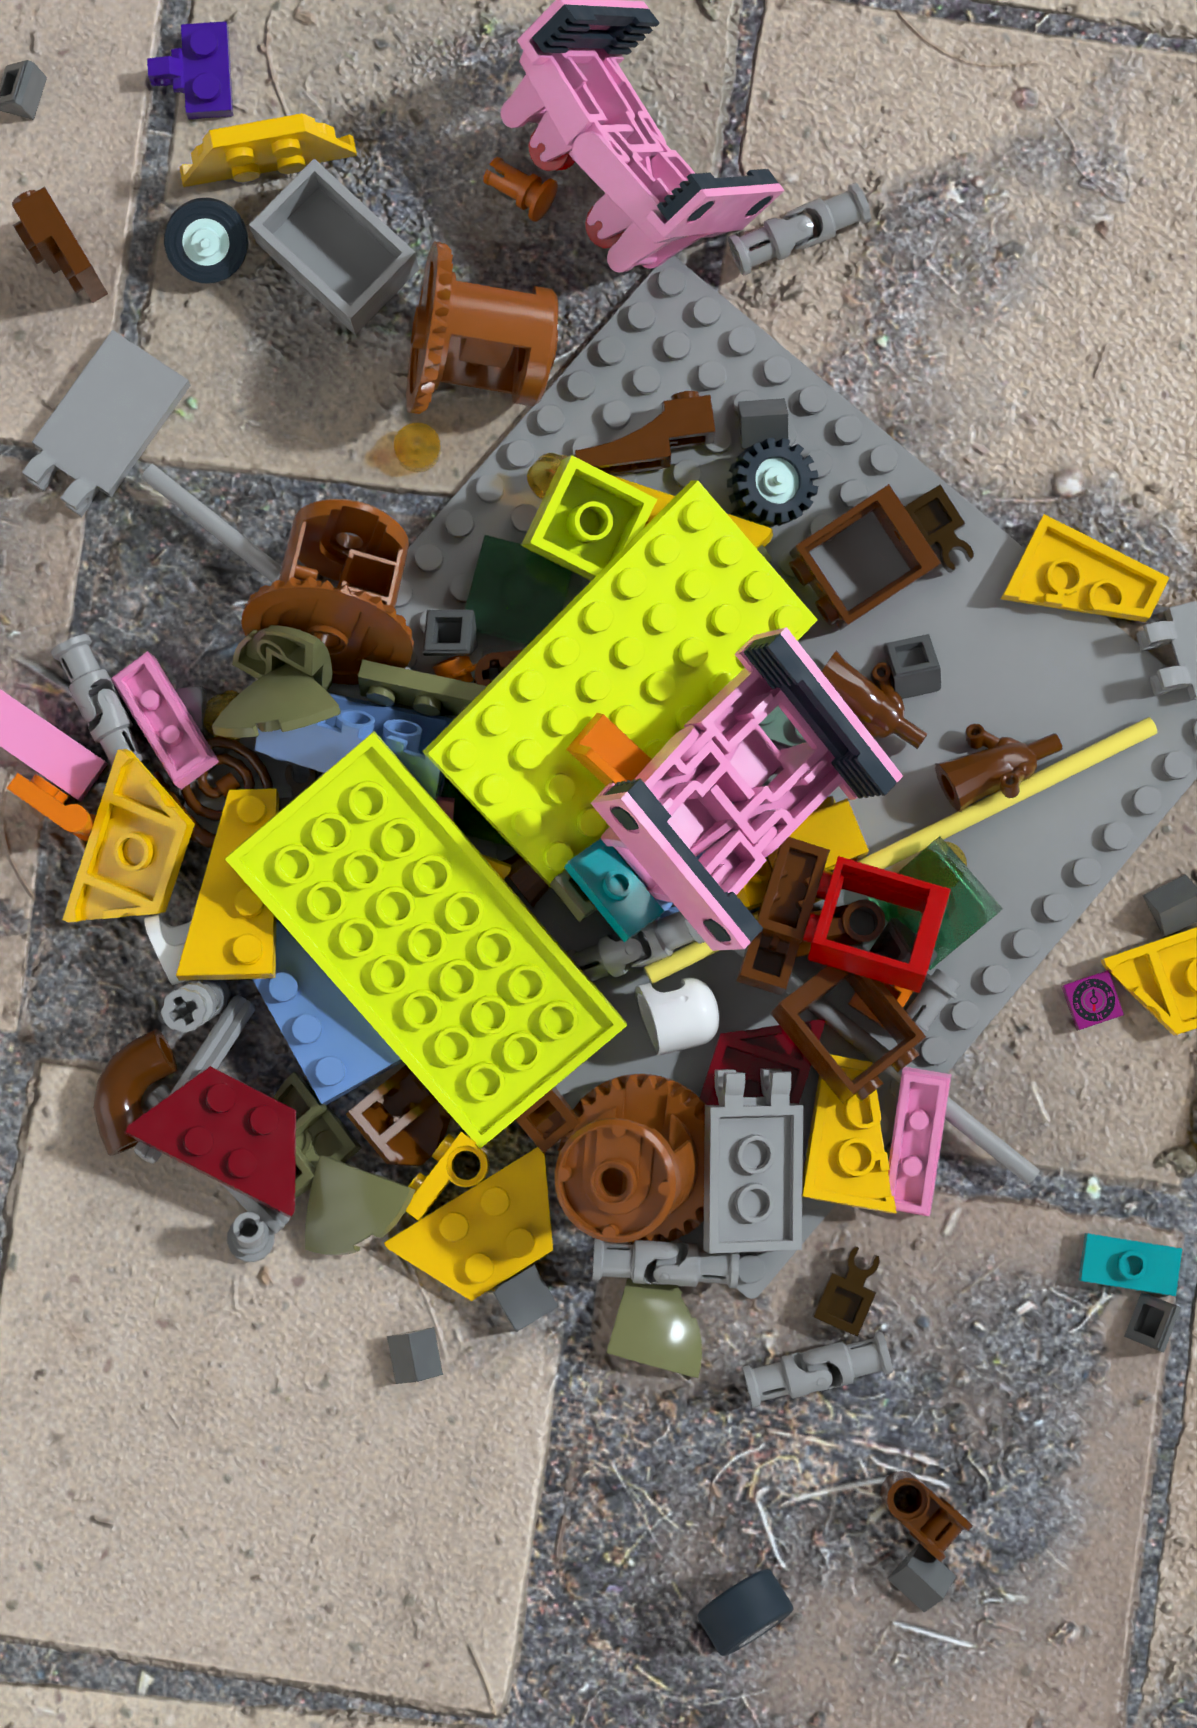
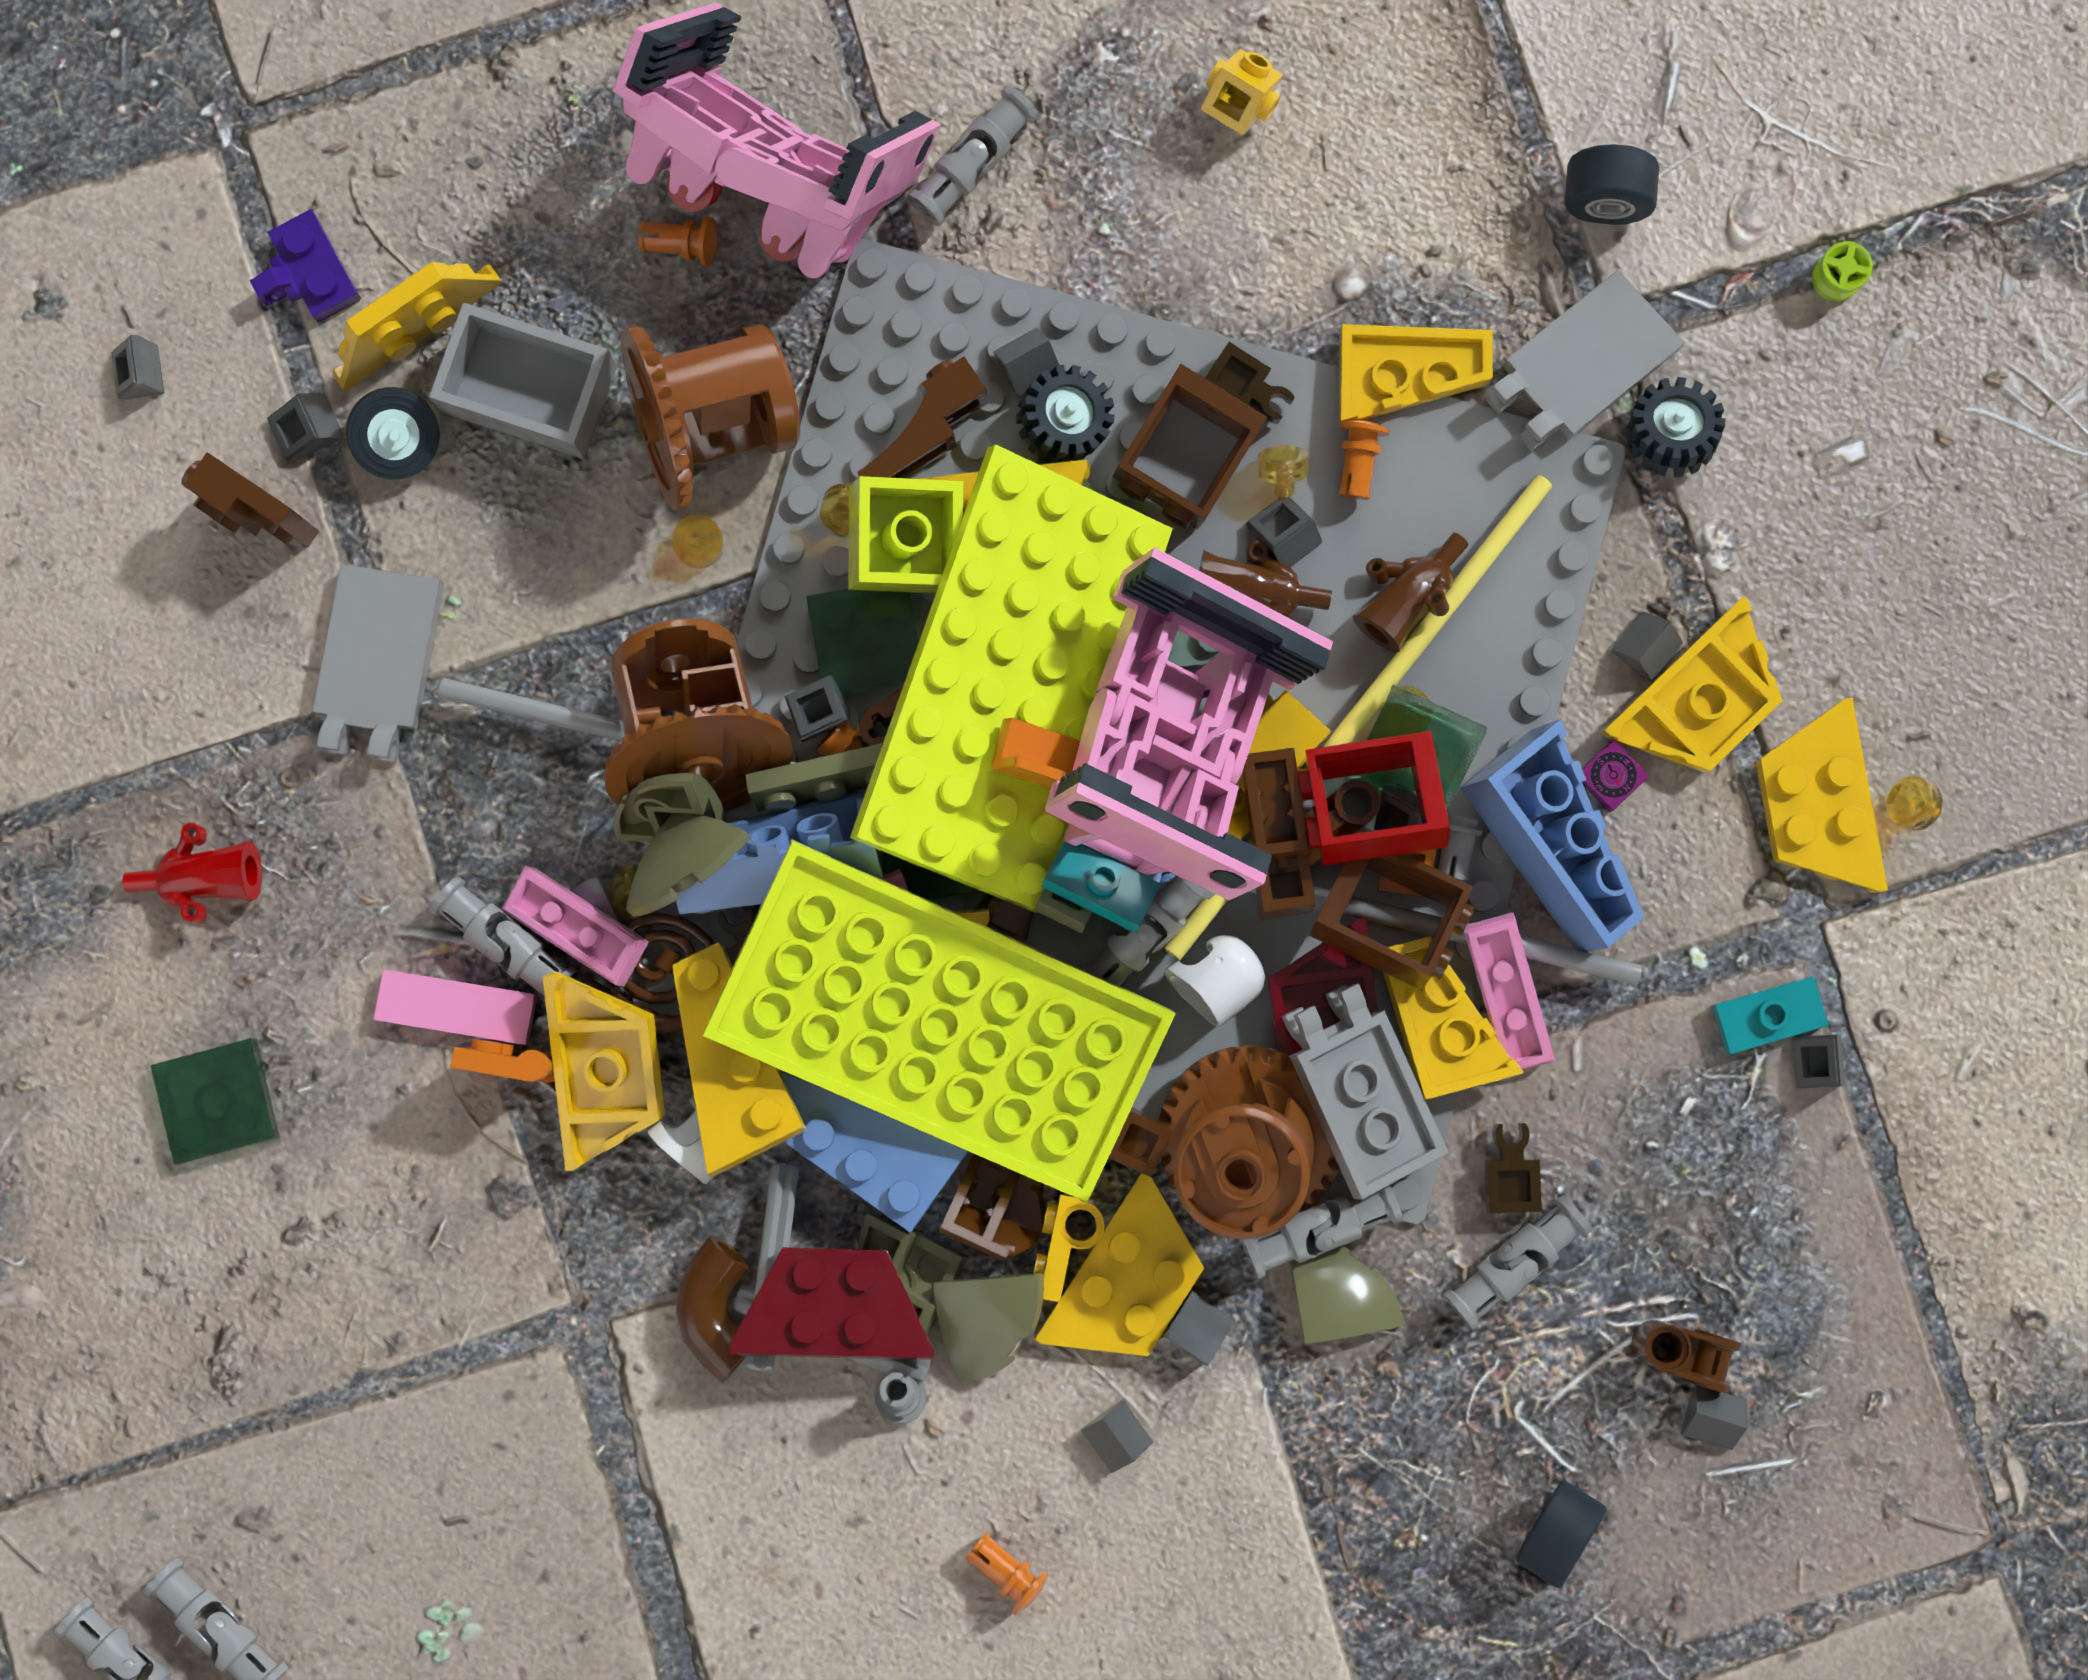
camera: 25 degrees left, 0 degrees up
light grey piece [161,980,231,1033] -> none
none -> dark grey slope [267,393,343,462]
none -> orange pin [965,1532,1049,1615]
none -> yellow brick [1200,49,1283,136]
none -> clear yellow tile [1258,445,1309,497]
none -> orange pin [1337,420,1390,500]
none -> medium blue wedge [1460,719,1644,952]

